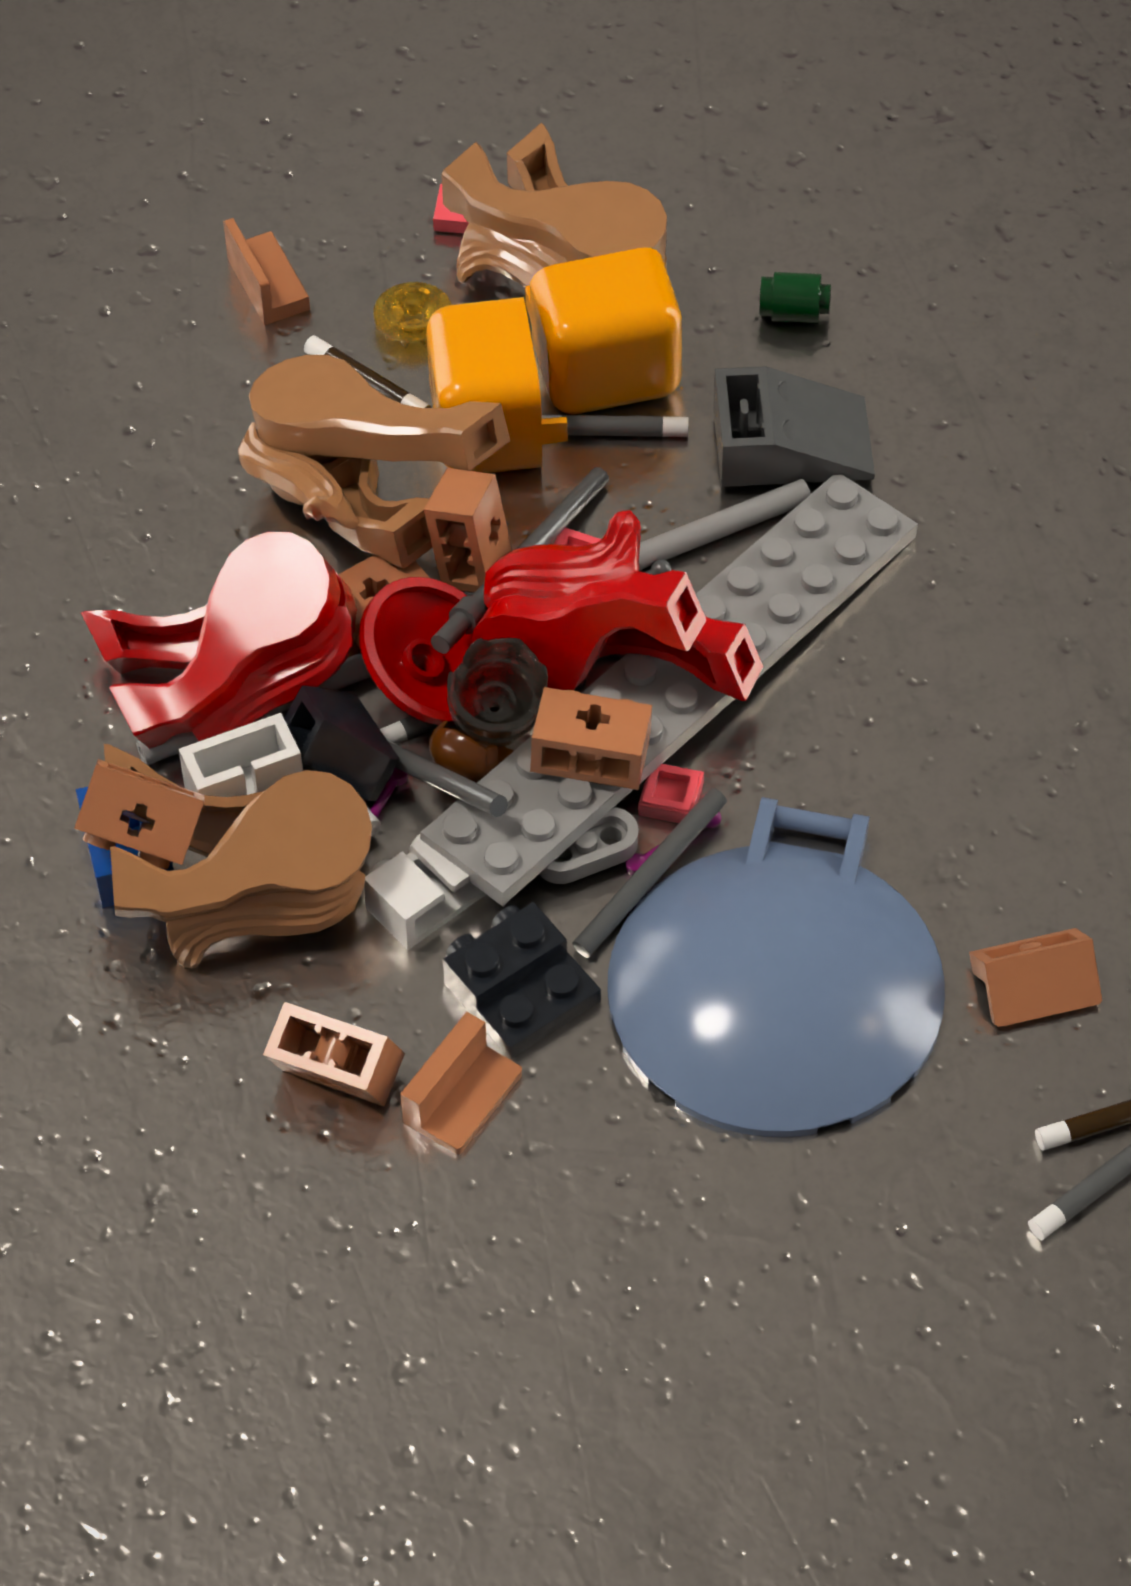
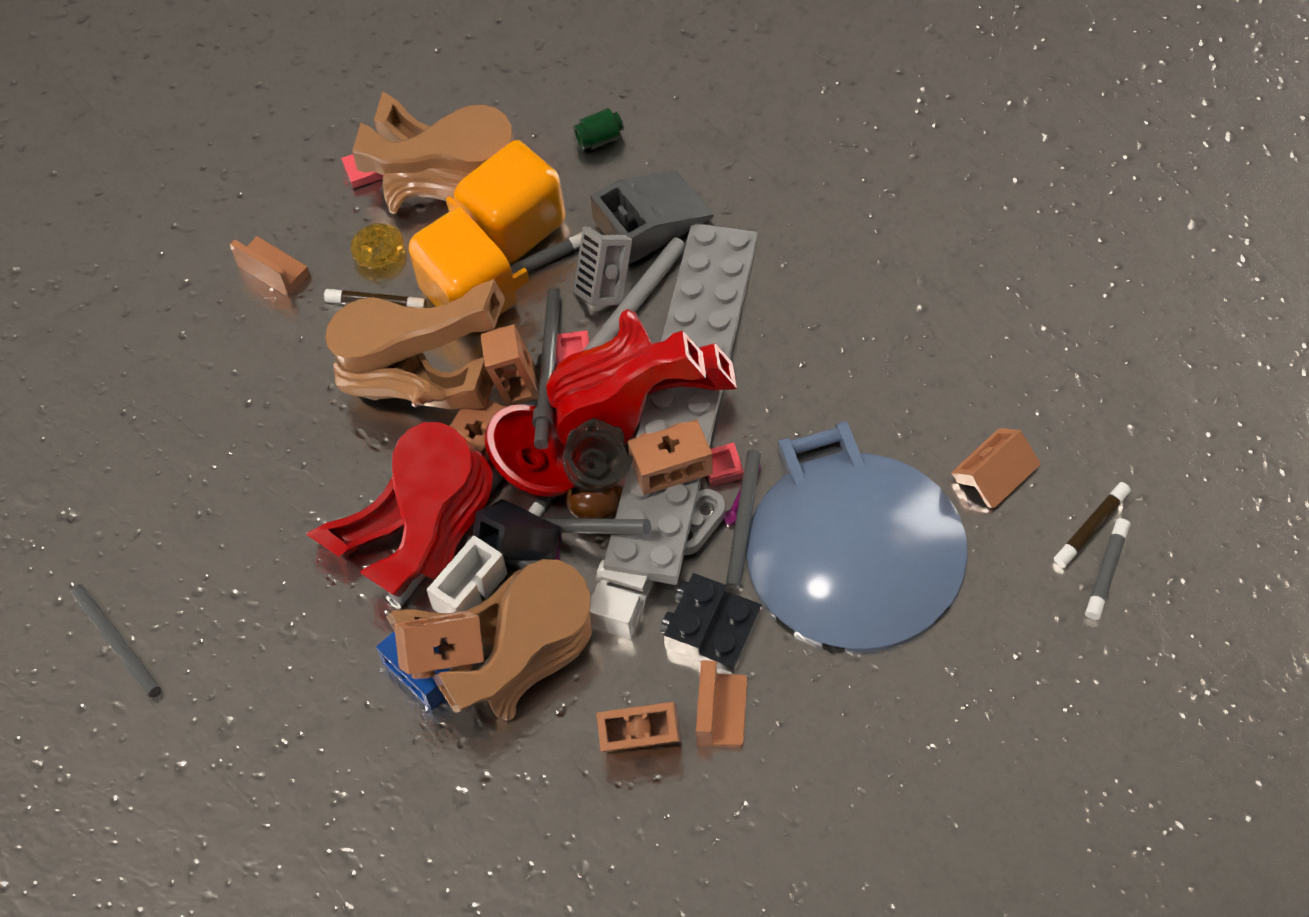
camera: 25 degrees left, 5 degrees up
none -> light grey panel [573,227,632,305]

